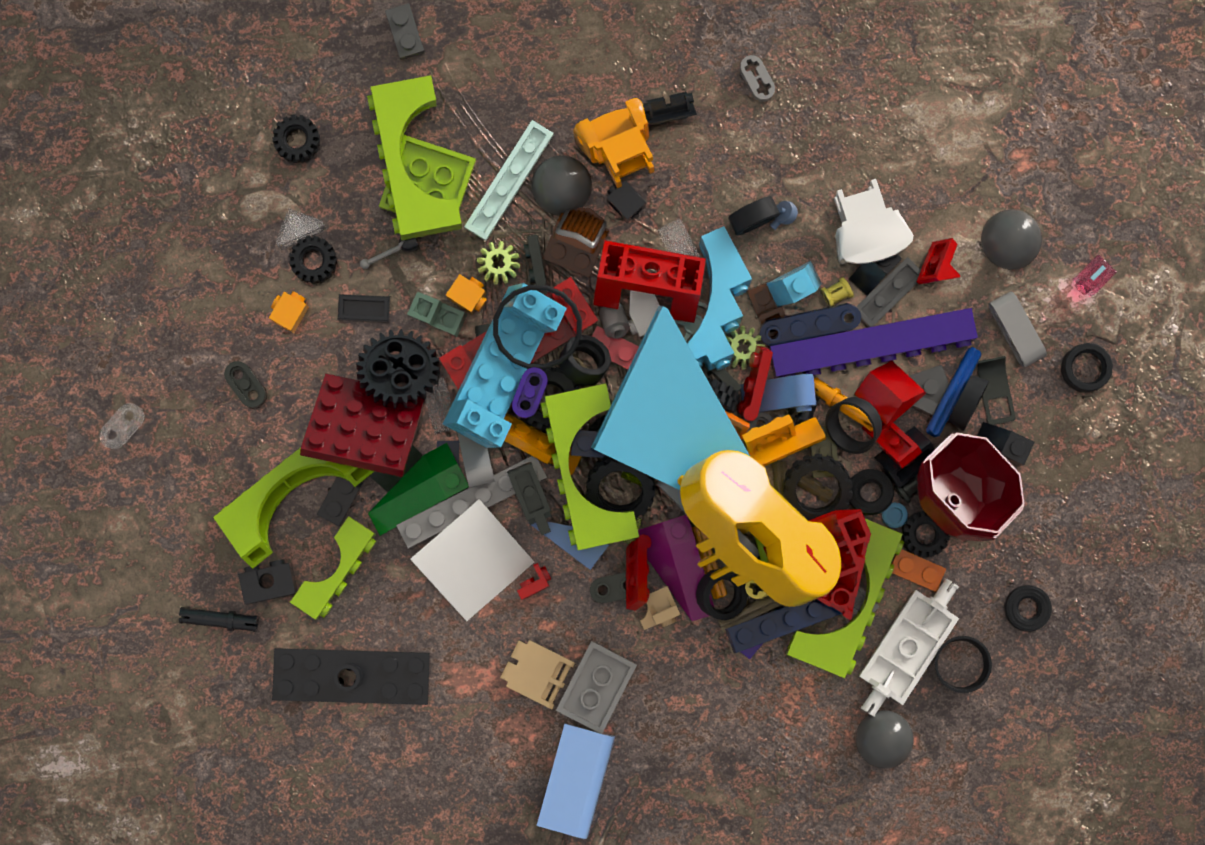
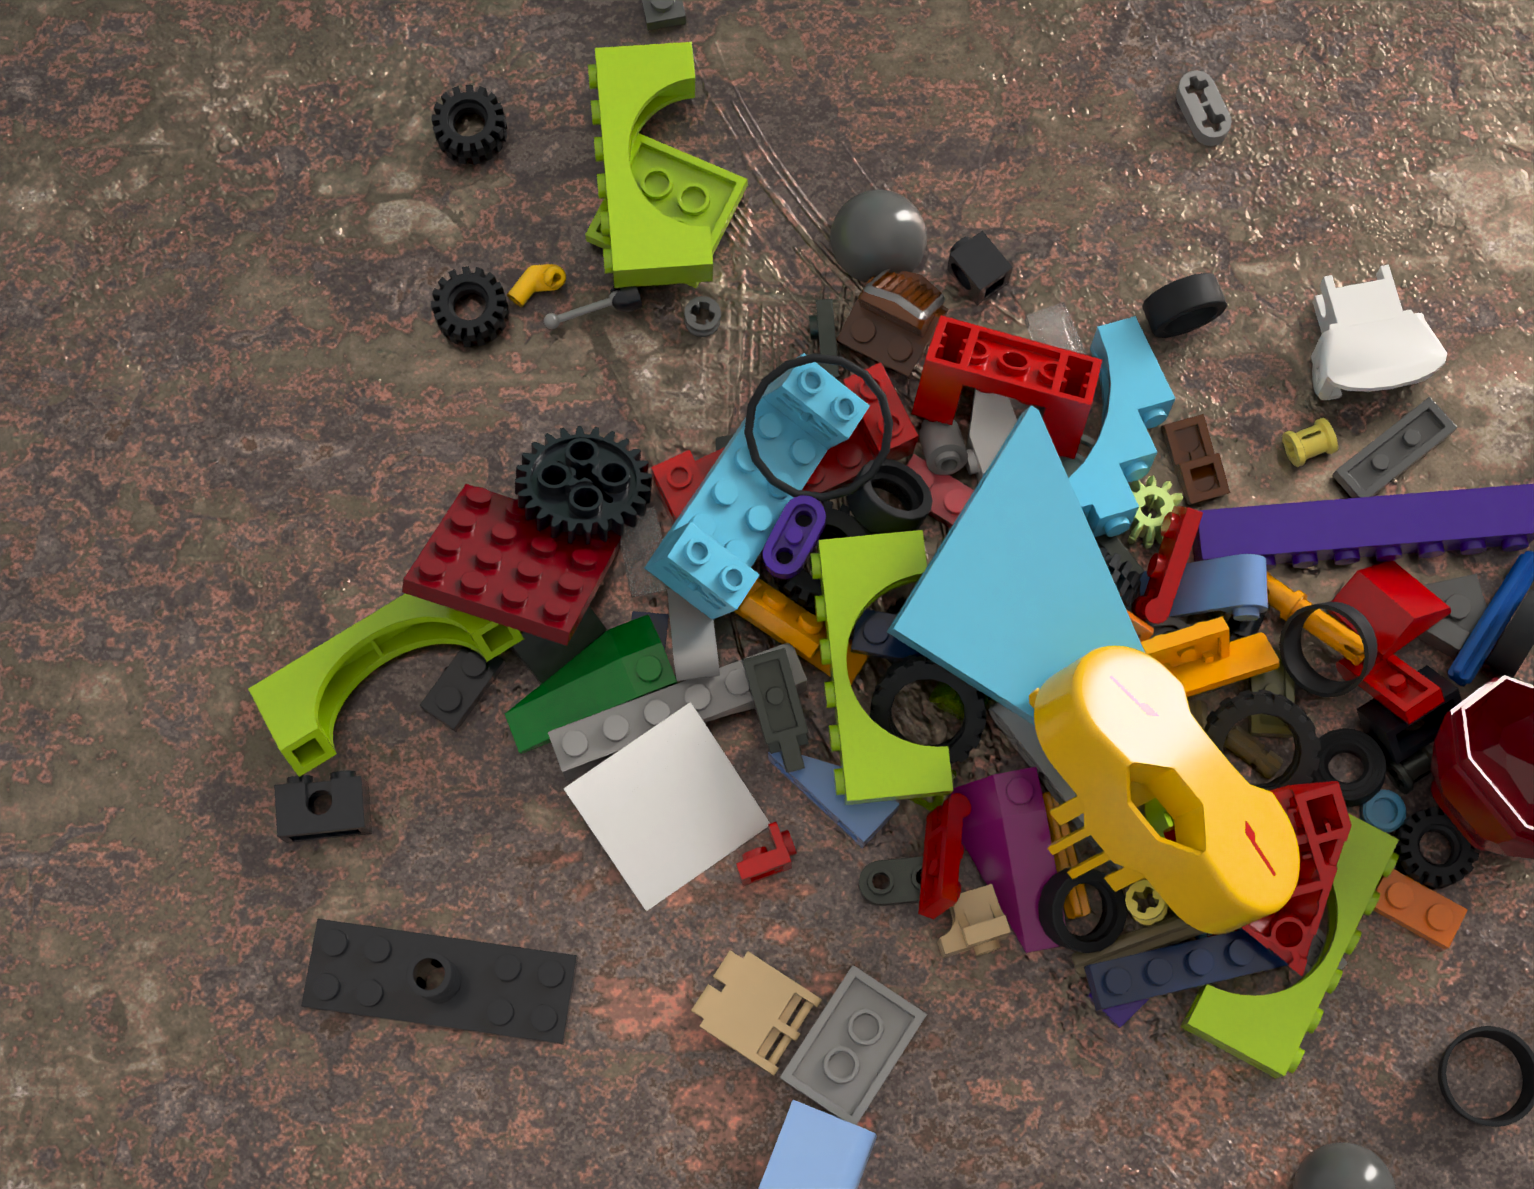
camera: 15 degrees right, 10 degrees down
clear plate [99,403,144,449] -> none
black pin [179,607,259,632] -> none
pearl dark grey plate [224,361,266,408] -> none
light orange brick [269,291,309,333] -> none
clear slope [276,208,327,250] -> none
lime arch [290,516,377,620] -> none
black tile [337,294,391,323] -> none
sand green slope [407,291,467,337] -> none
light orange brick [446,274,487,315] -> none
light aqua plate [464,120,554,241] -> none
yellowish green gear [477,241,520,285] -> none
light orange piece [573,98,654,188] -> none
black hinge [643,91,697,126] -> none
dark blue plate [759,303,861,346] -> none
medium azure slope [767,261,822,307] -> none
sand blue piece [770,201,798,230] -> none
black slope [848,254,902,297] -> none
white plate [859,578,959,717] -> none
red slope [916,238,961,285] -> none
none -> yellow arm [506,264,566,307]
none -> dark grey bush [684,296,721,337]

